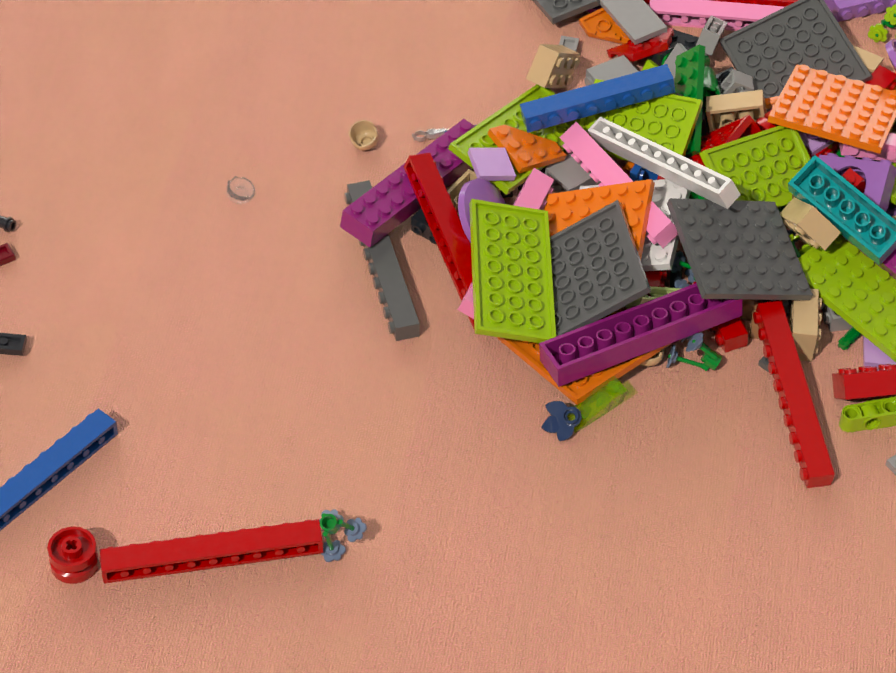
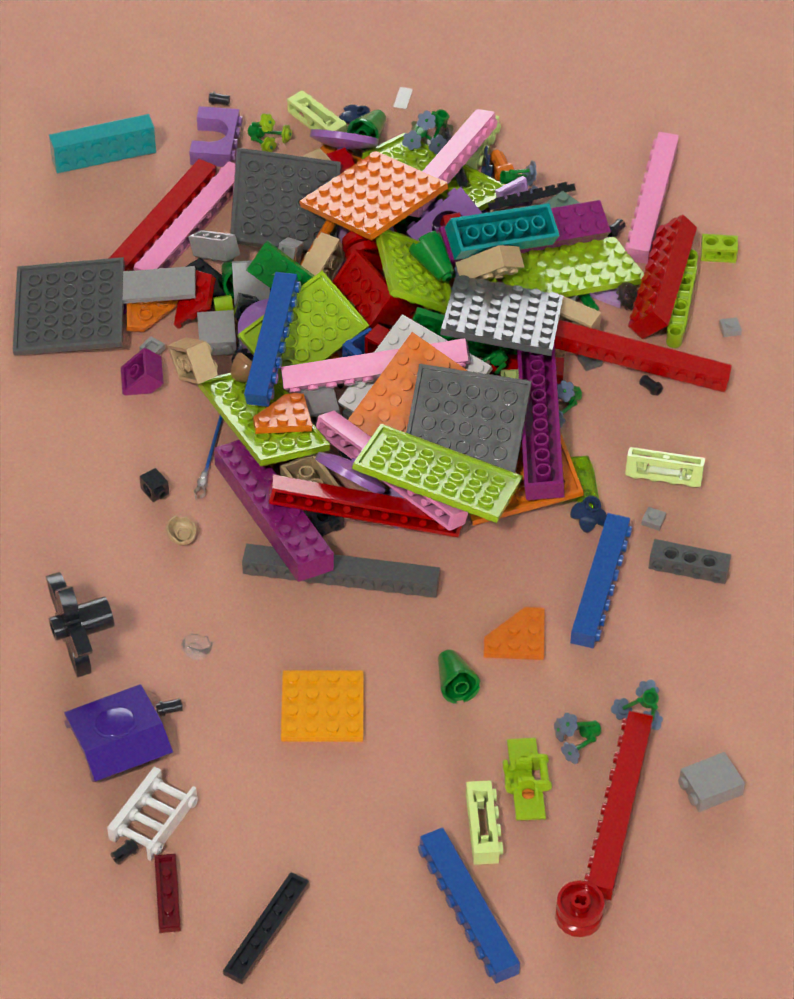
camera: 65 degrees left, 0 degrees up
lavender tile [467,148,516,181] -> none
white brick [588,117,741,209] -> none
none -> black plant [45,572,115,678]
none -> dark purple panel [64,684,173,782]
none -> white fence [107,767,198,861]
none -> magenta slope [121,347,164,396]
none -> black brick [139,468,169,502]
none -> black pin [156,698,183,717]
none -> light orange plate [281,670,364,742]
none -> green cone [409,231,454,283]
none -> green cone [438,649,480,704]
none -> yellowish green brick [466,780,503,865]
none -> orange plate [483,607,545,660]
none -> lime piece [502,738,552,821]
none -> sand blue plant [554,713,601,764]
none -> blue brick [570,513,633,649]
none -> clear smoke gear [616,282,638,311]
none -> yellowish green brick [625,447,705,487]
none -> black pin [639,375,663,396]
none -> light grey plate [641,507,666,531]
none -> dark grey brick [648,539,731,584]
none -> light grey brick [678,752,745,812]

